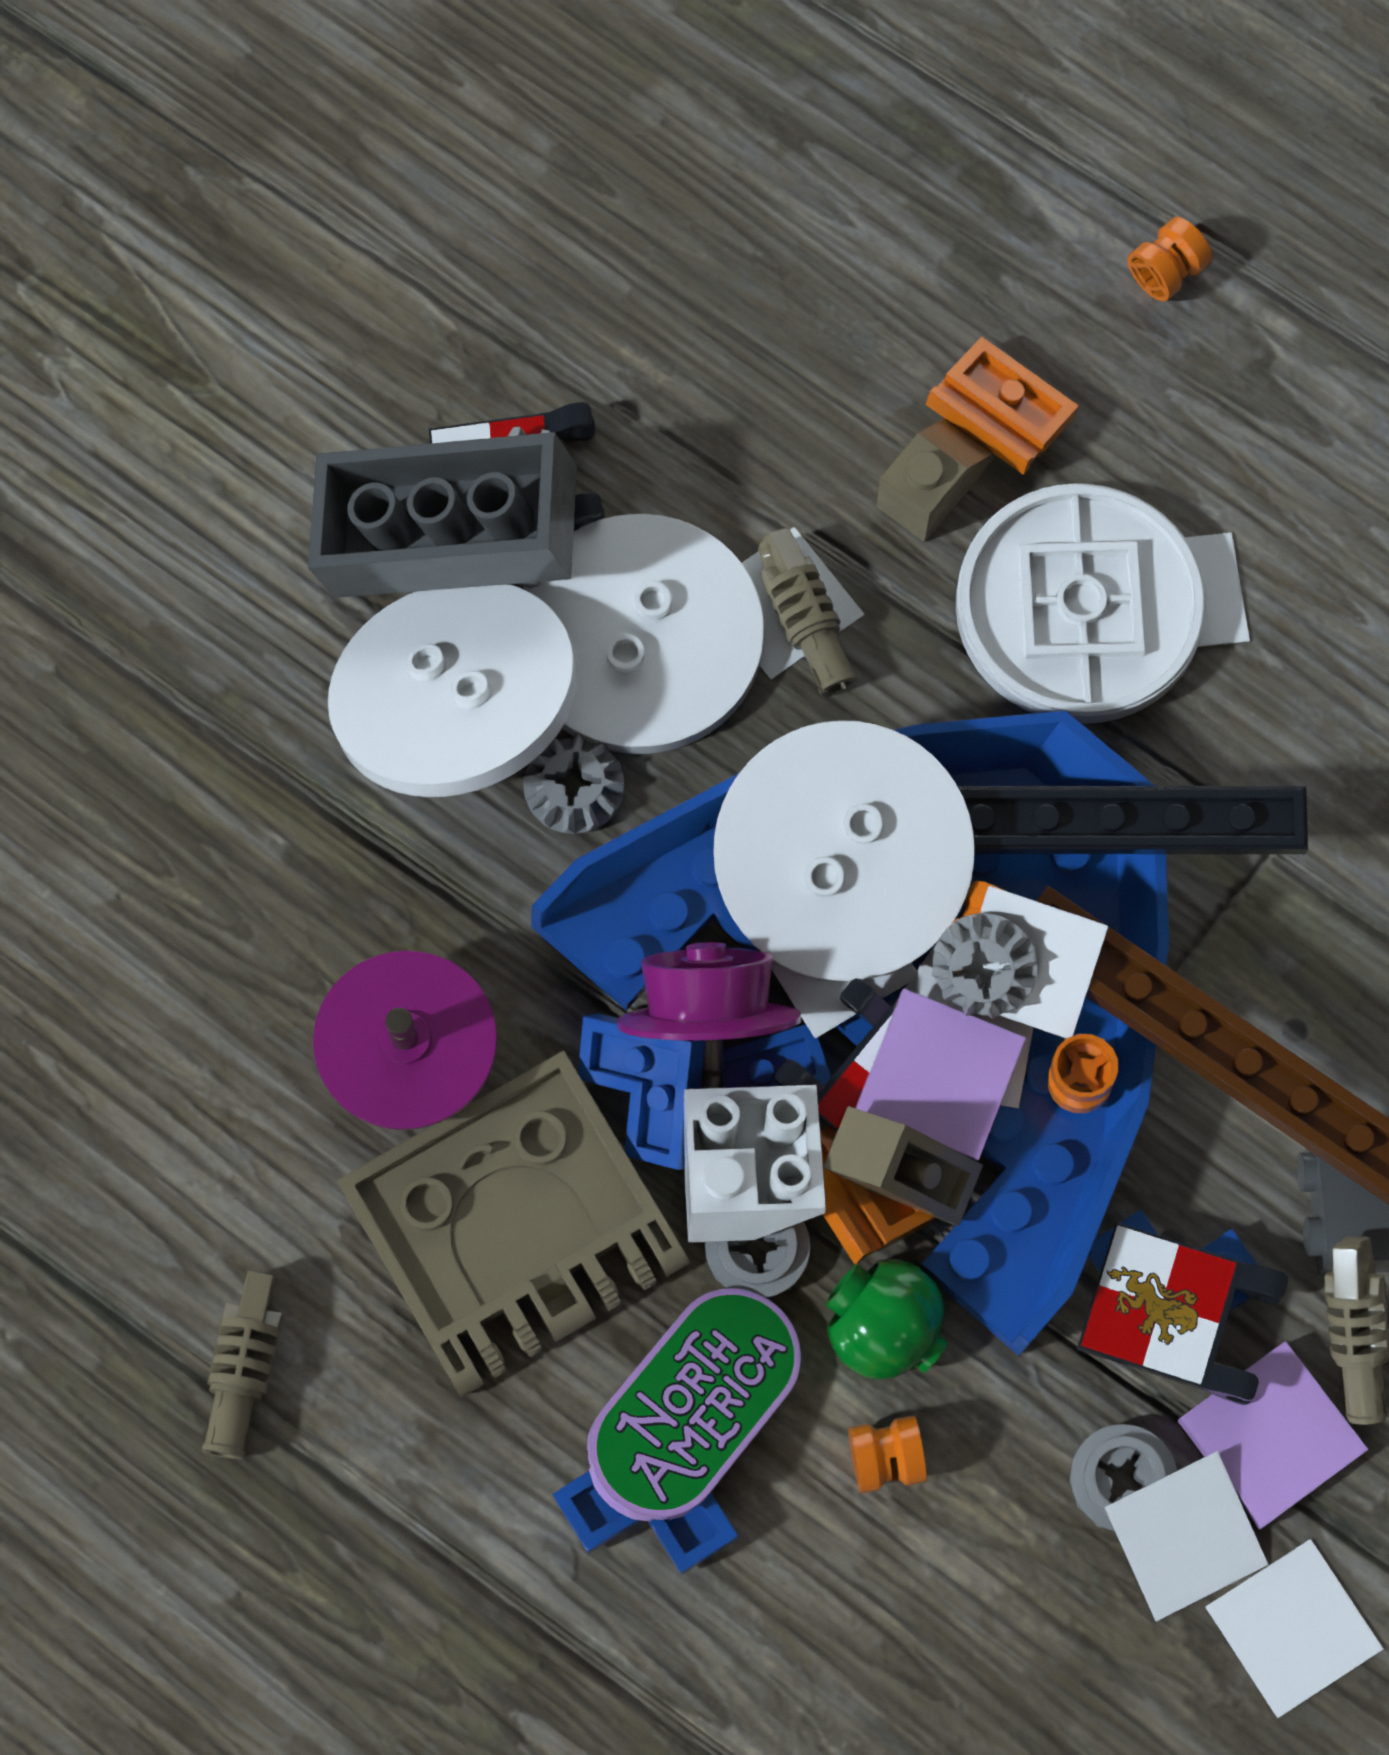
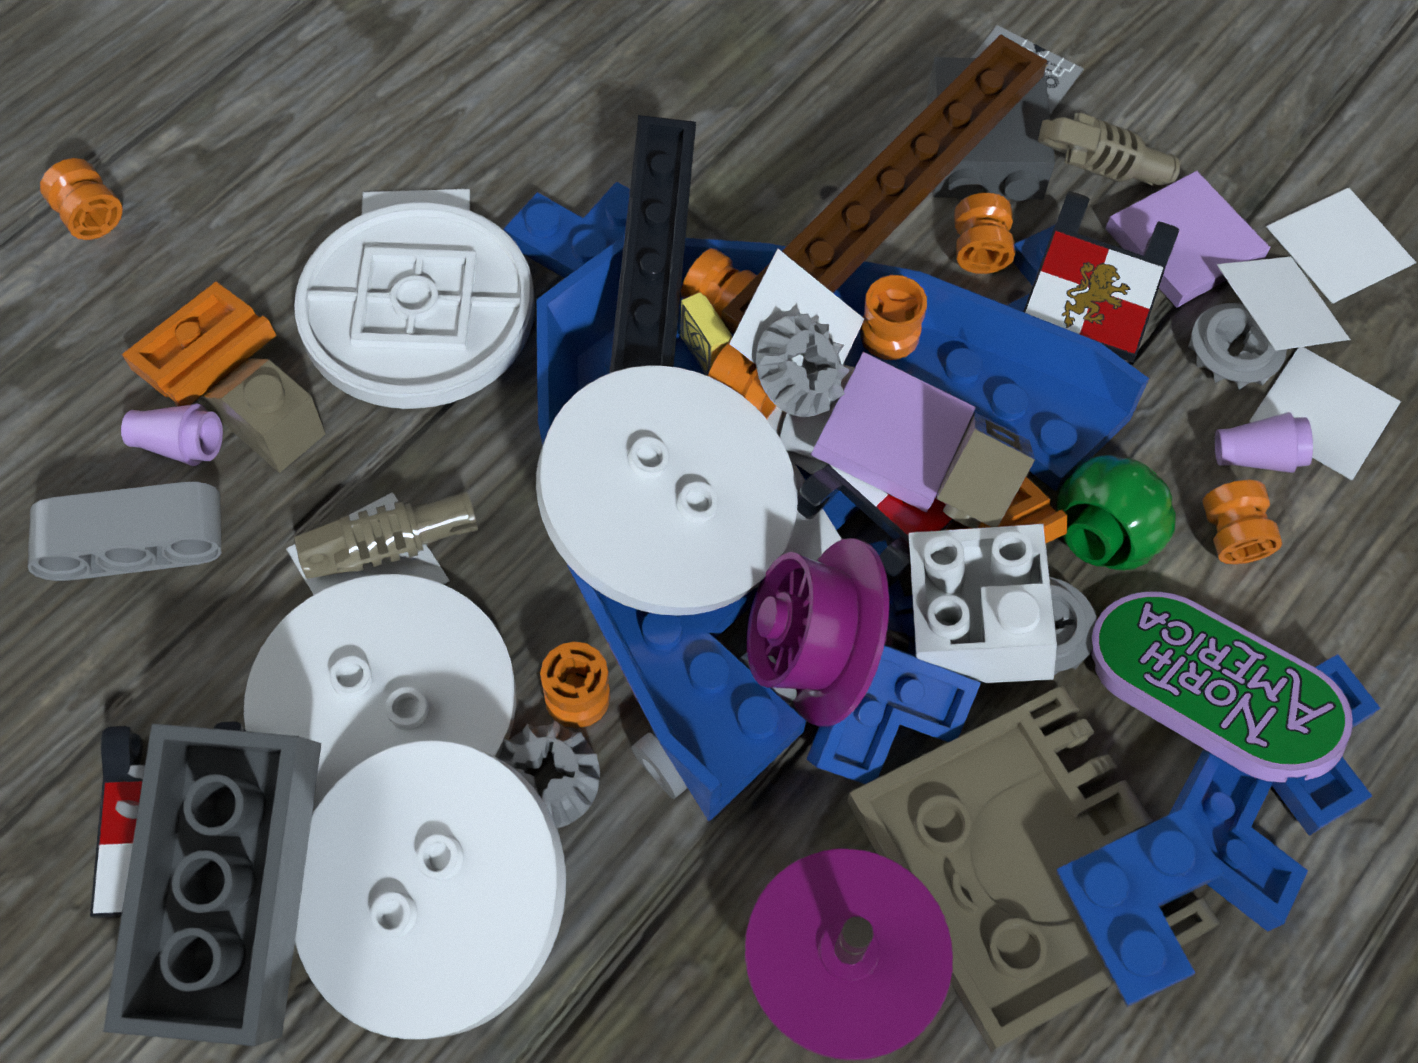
camera: 90 degrees left, 10 degrees down
none -> light grey beam [28,482,222,581]
none -> lavender cone [121,404,223,466]
none -> blue plate [503,181,630,278]
none -> orange wheel [540,641,610,729]
none -> orange wheel [681,248,757,318]
none -> light yellow tile [681,292,732,376]
none -> orange wheel [954,193,1015,274]
none -> blue plate [1056,807,1224,1007]
none -> blue plate [1169,749,1308,932]
none -> lavender cone [1215,412,1313,473]
none -> white sticker [1250,347,1401,480]

